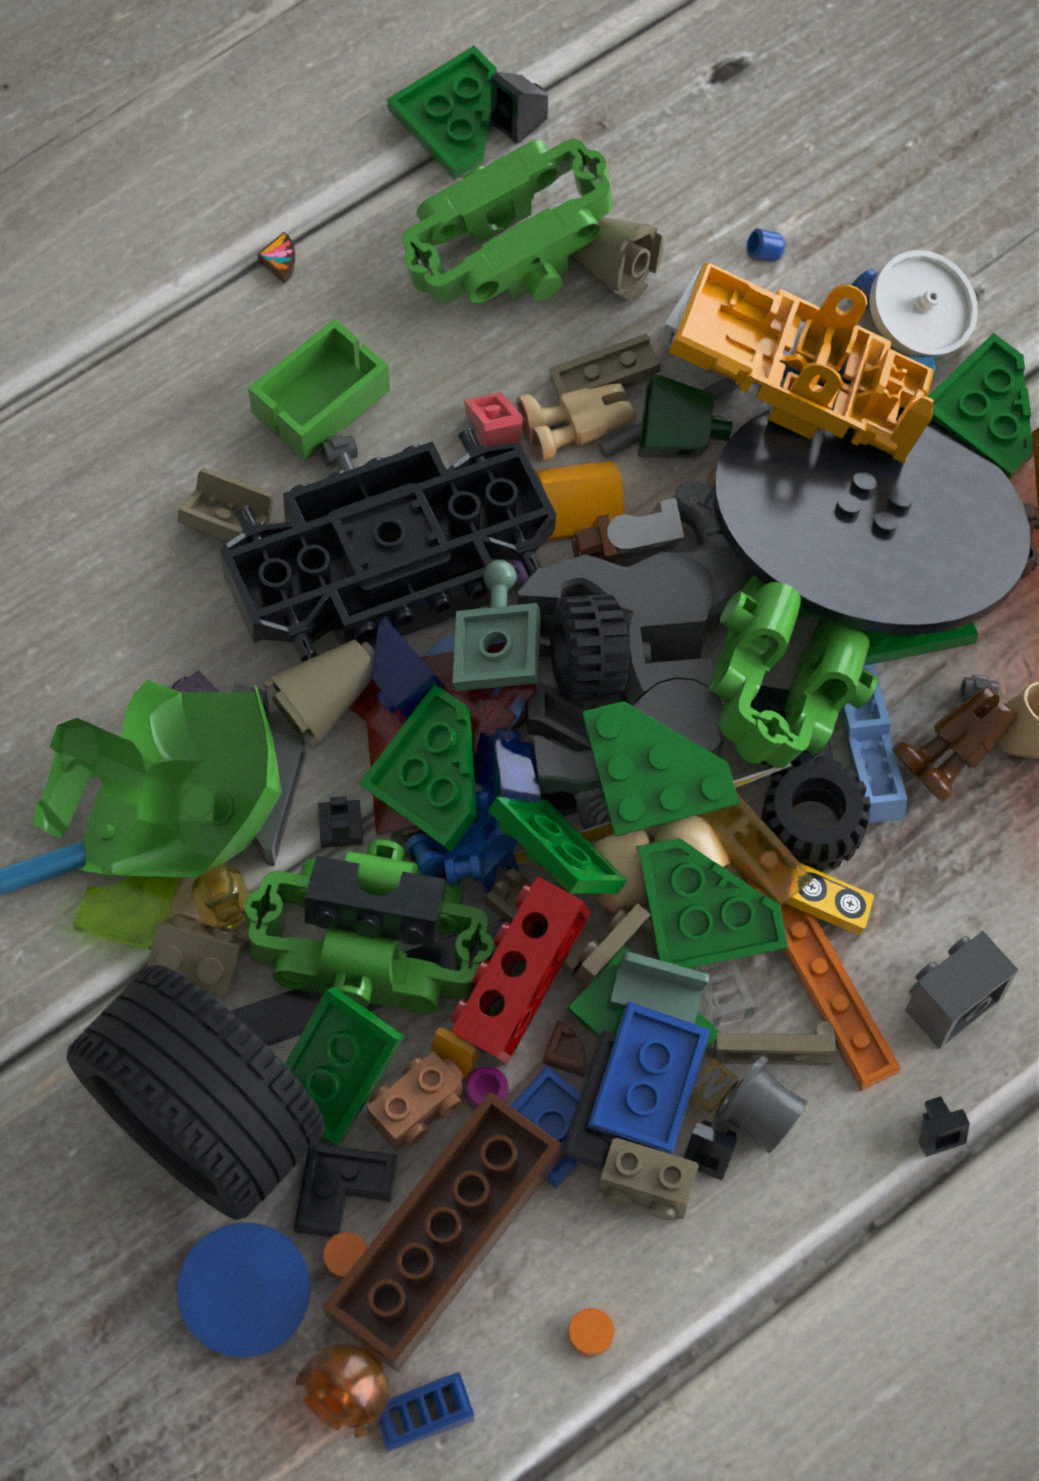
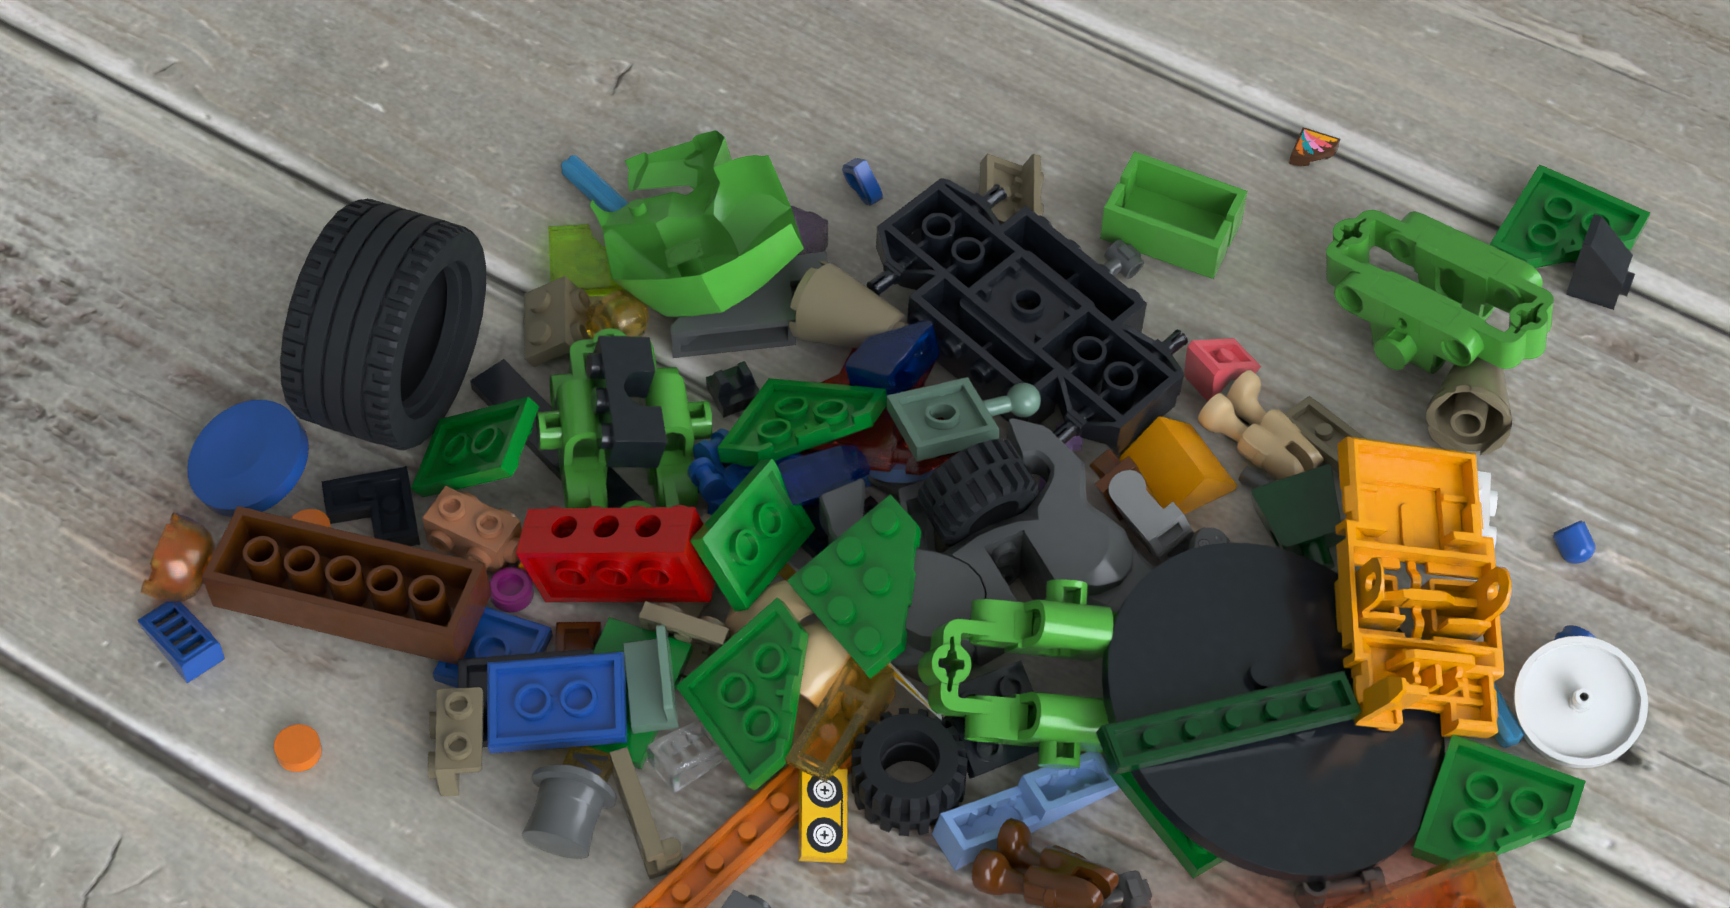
camera: 70 degrees right, 10 degrees down
black tile [683,1120,738,1181] -> none
none -> blue tile [842,158,883,206]
none -> dark green tile [1096,671,1362,775]

